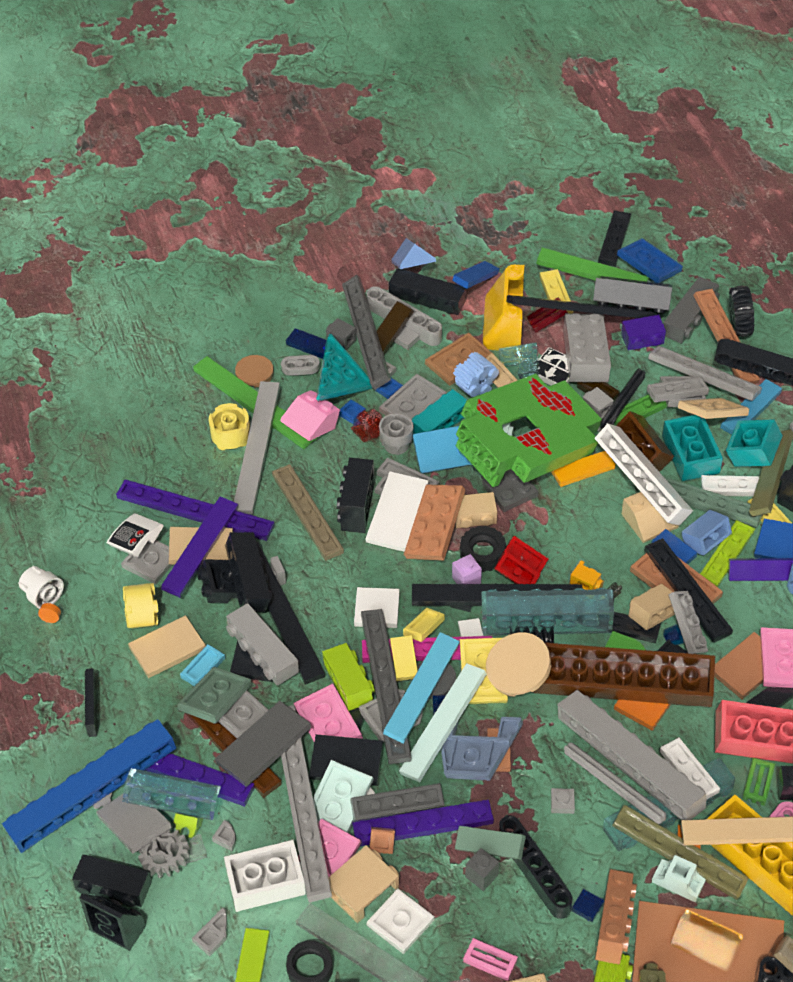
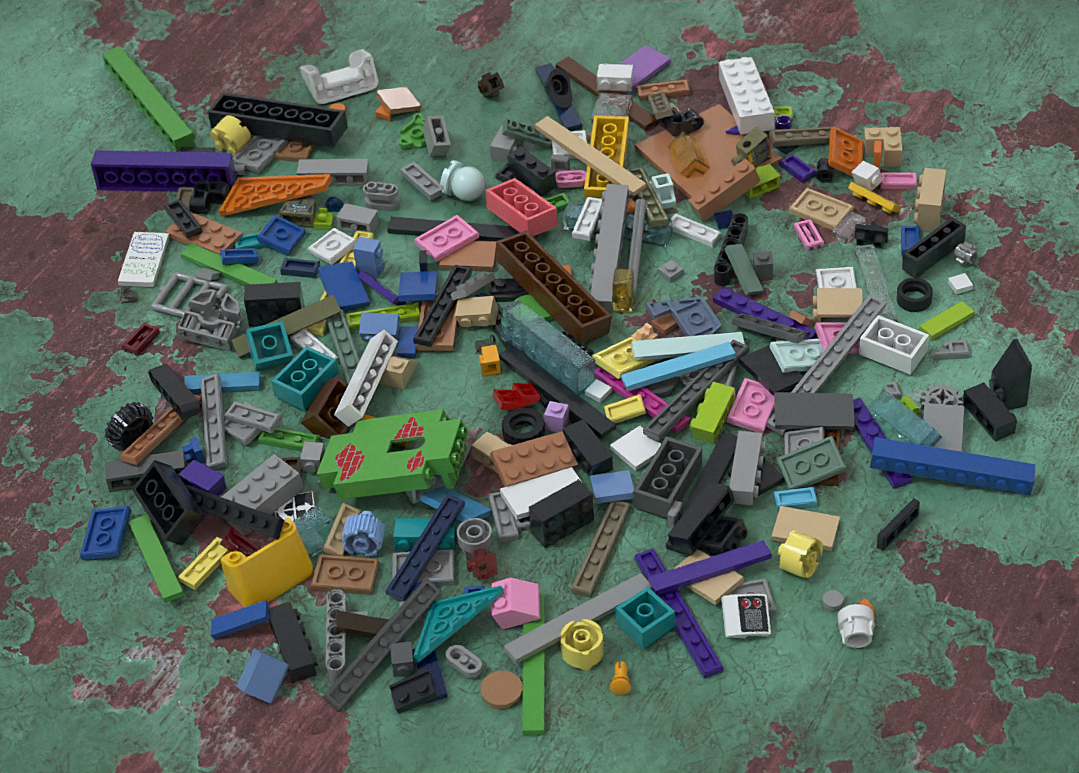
camera: 130 degrees left, 5 degrees down
light yellow tile [390,635,418,681] -> none
tan tile [486,632,551,697] -> none
black tile [598,210,631,267] -> none
black axle [599,369,646,429] -> none
tan tile [678,398,749,419] -> none
none -> blue tile [182,437,205,463]
none -> dark blue tile [385,493,465,602]
none -> black plate [389,669,438,714]
none -> blue tile [398,271,438,302]
none -> black tile [419,250,428,272]
none -> black brick [563,420,613,476]
none -> medium blue tile [590,470,634,504]
none -> light orange pin [610,661,631,695]
none -> clear yellow brick [612,268,635,312]
none -> teal brick [615,587,675,649]
none -> light nougat tile [631,323,658,341]
none -> dark grey brick [633,437,703,518]
none -> white tile [666,214,722,247]
none -> light grey tile [822,590,844,611]

